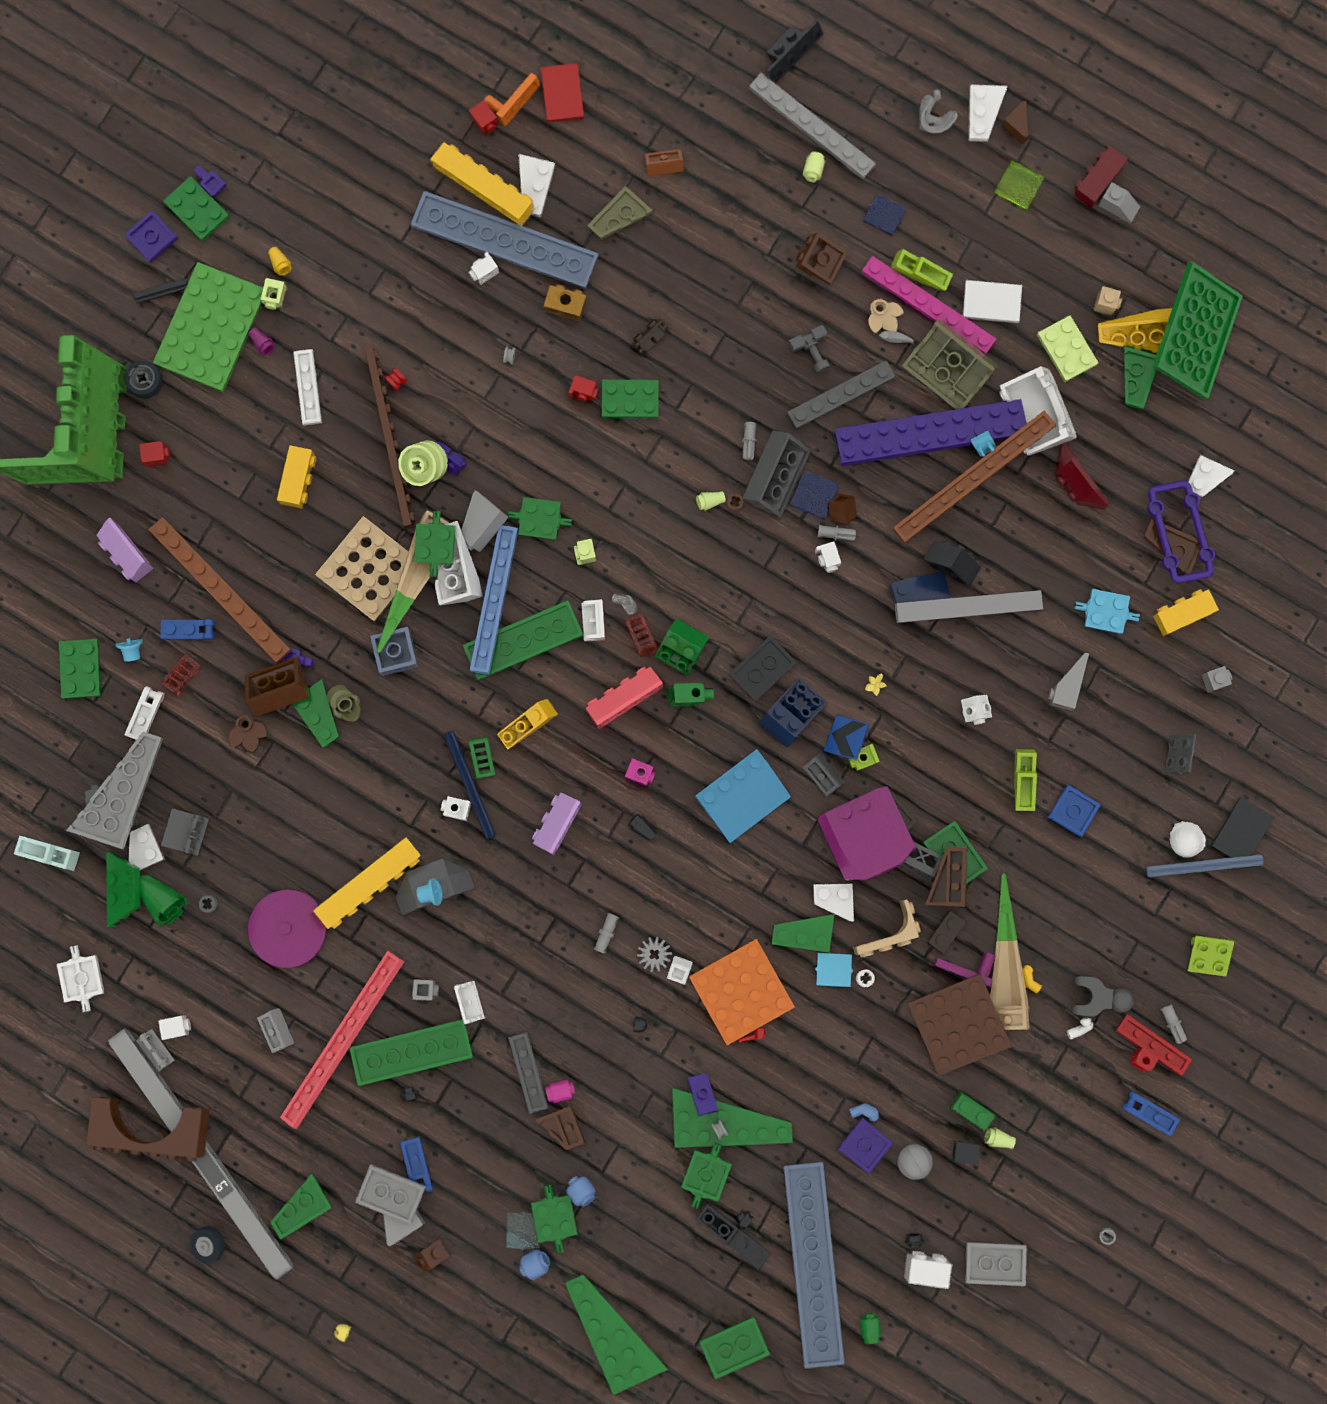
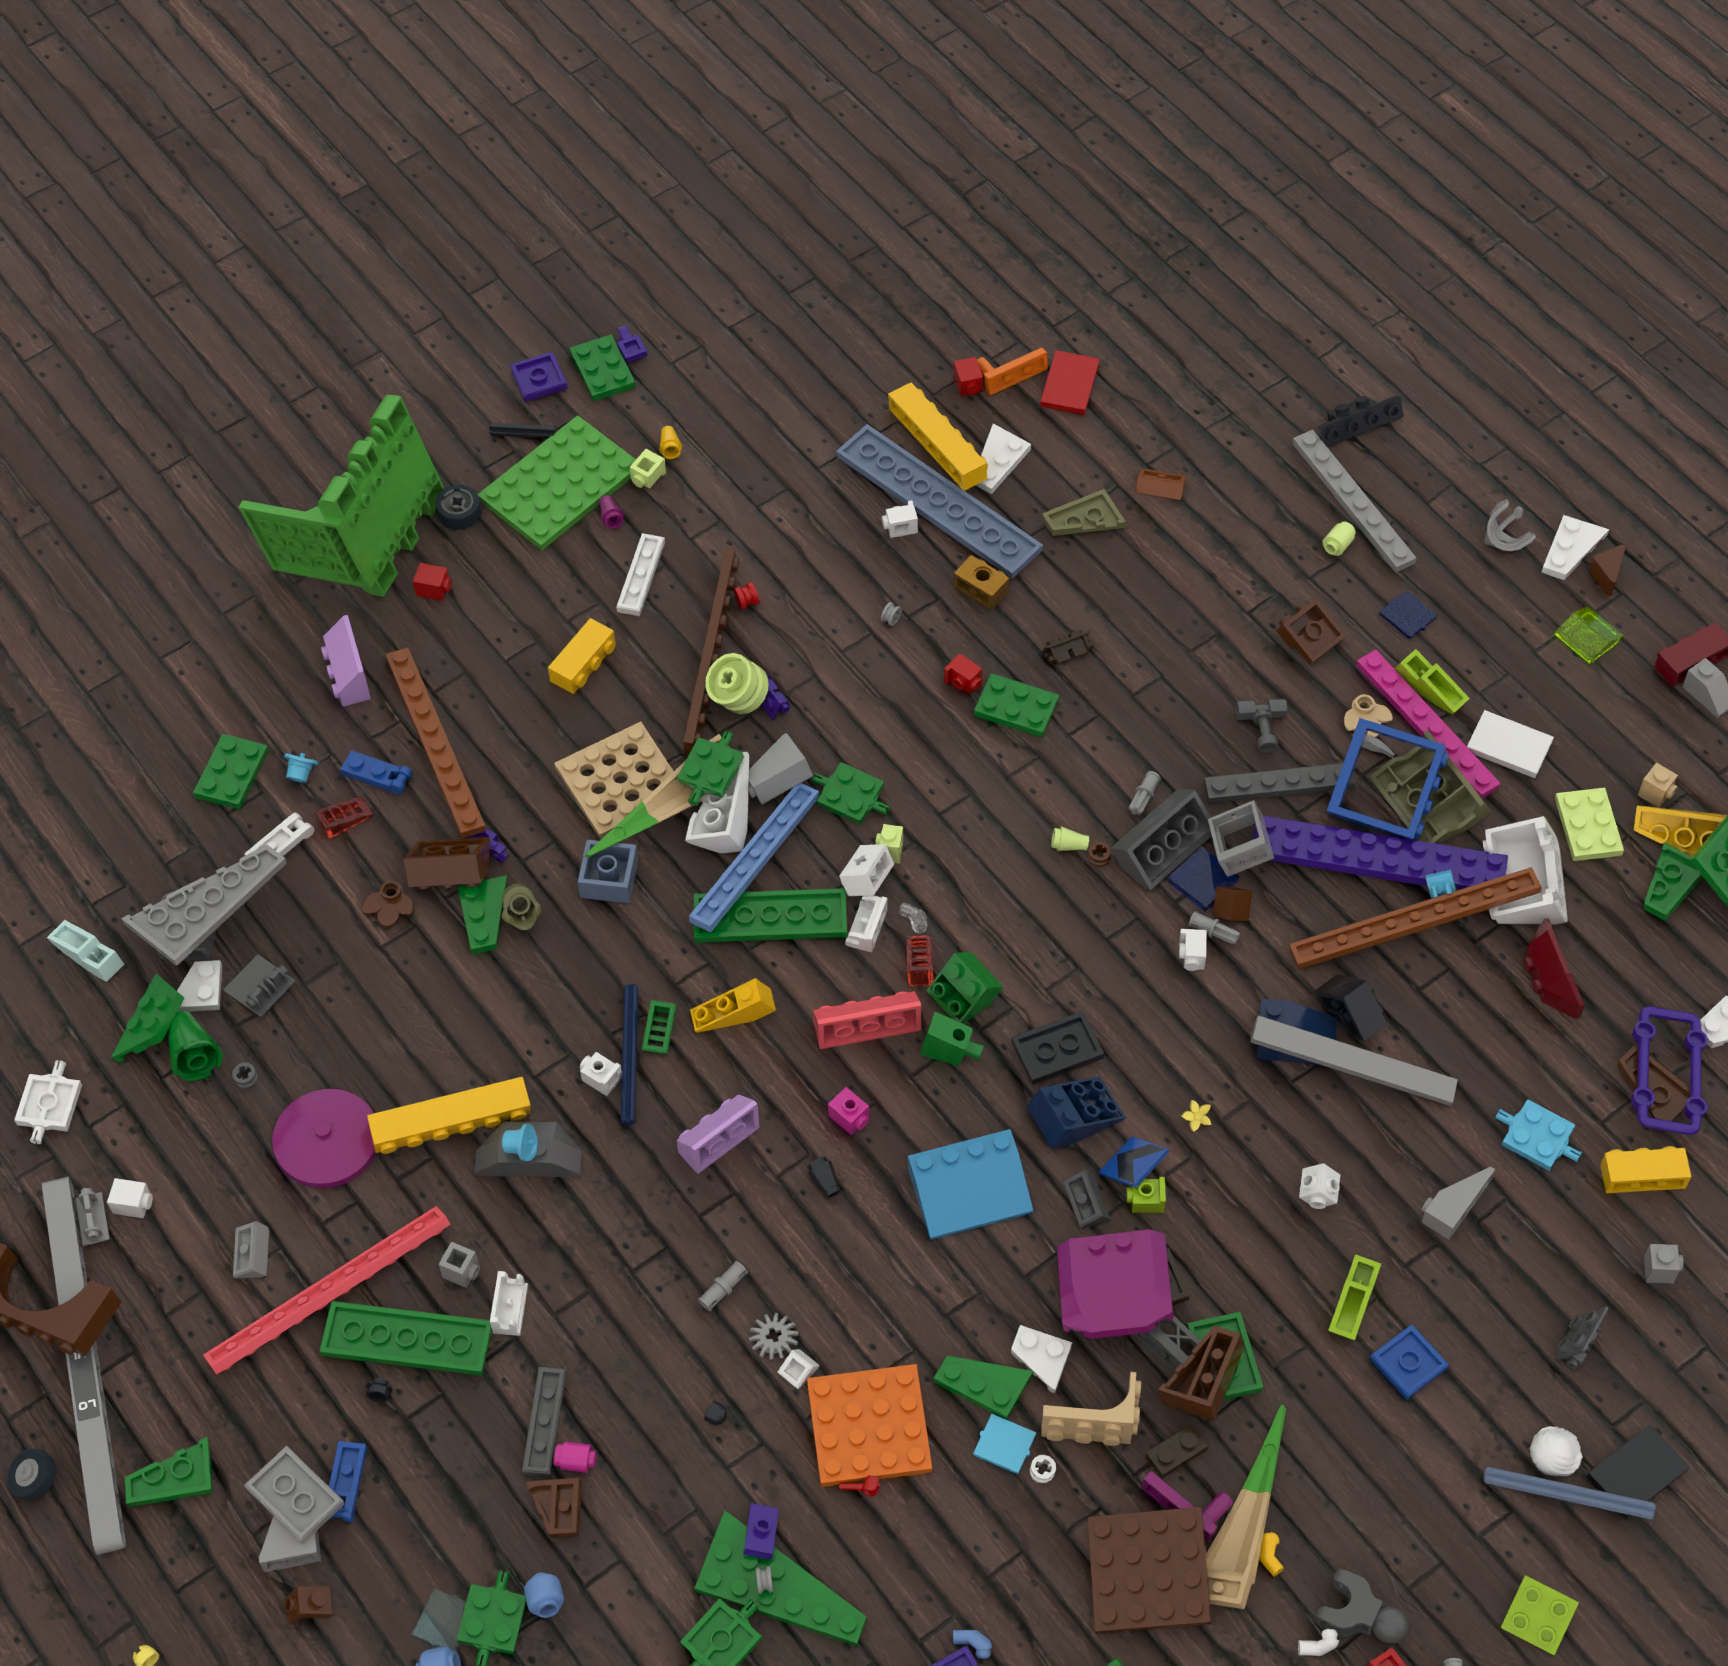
camera: 25 degrees right, 25 degrees down
none -> white brick [839,844,894,896]
none -> light grey window [1208,800,1274,877]
none -> blue window [1327,718,1449,841]

